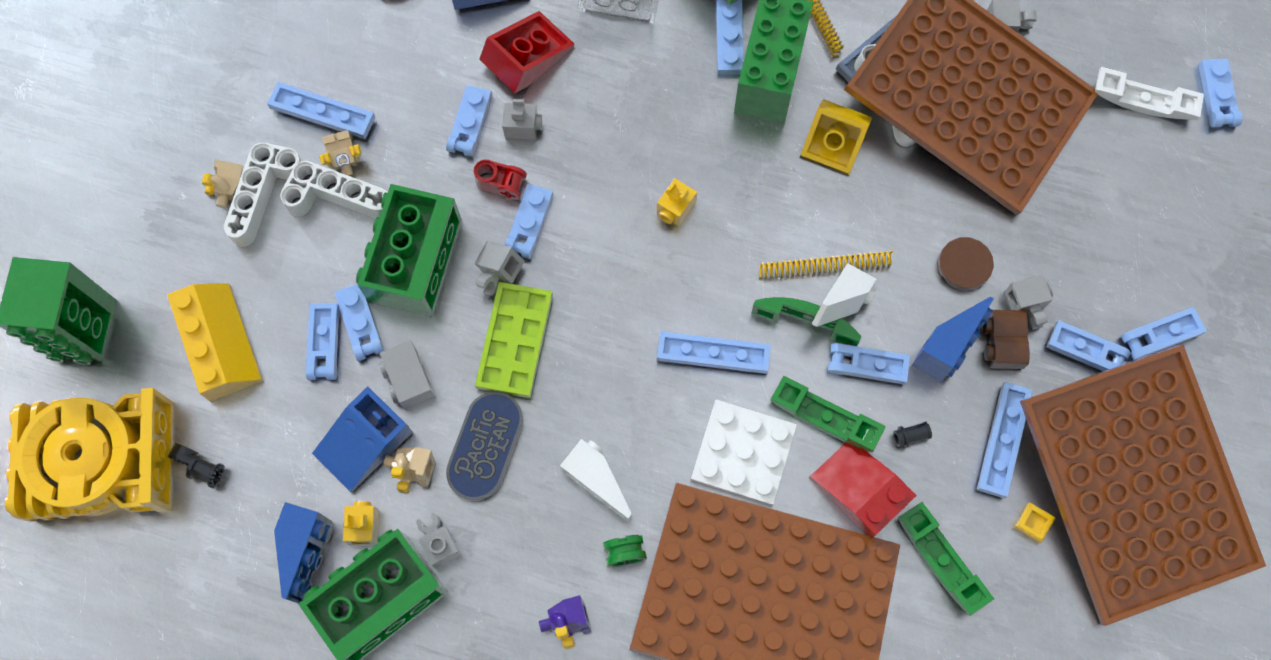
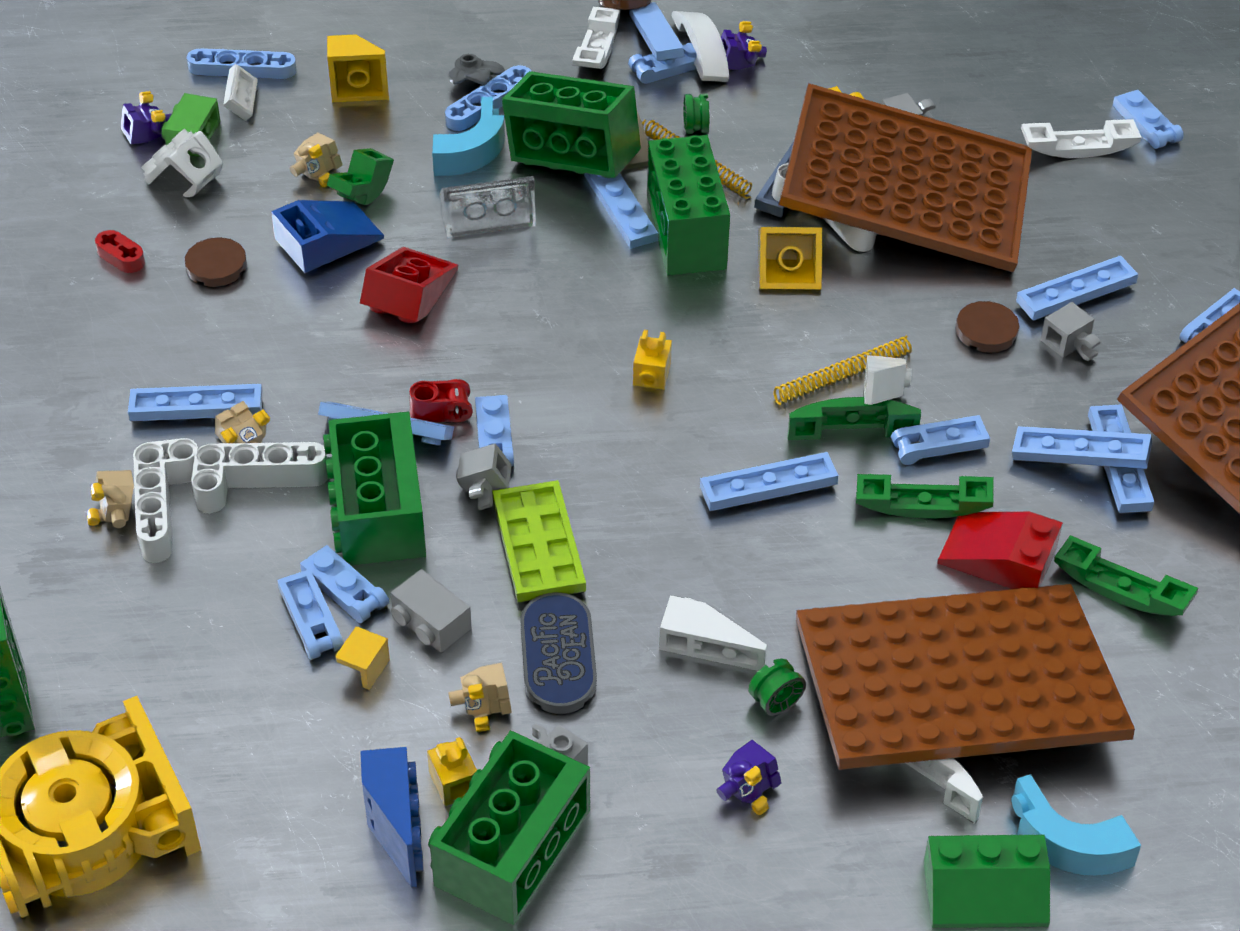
camera: 25 degrees left, 25 degrees down
yellow slope [167,283,263,402] -> none
black connector [168,443,225,488] -> none
blue slope [312,386,413,493] -> none
light blue plate [446,85,492,157] -> none
light grey brick [502,99,542,140] -> none
white plate [690,400,797,506] -> none
black pin [893,421,932,448] -> none
blue slope [911,297,994,383] -> none
reddish brown brick [983,310,1030,369] -> none
yellow tile [1014,502,1055,543] -> none
light blue plate [1046,320,1131,371] -> none
none -> light blue plate [318,401,454,445]
none -> yellow panel [336,626,390,690]
none -> light blue plate [1012,426,1152,469]
none -> light blue plate [1016,255,1138,321]

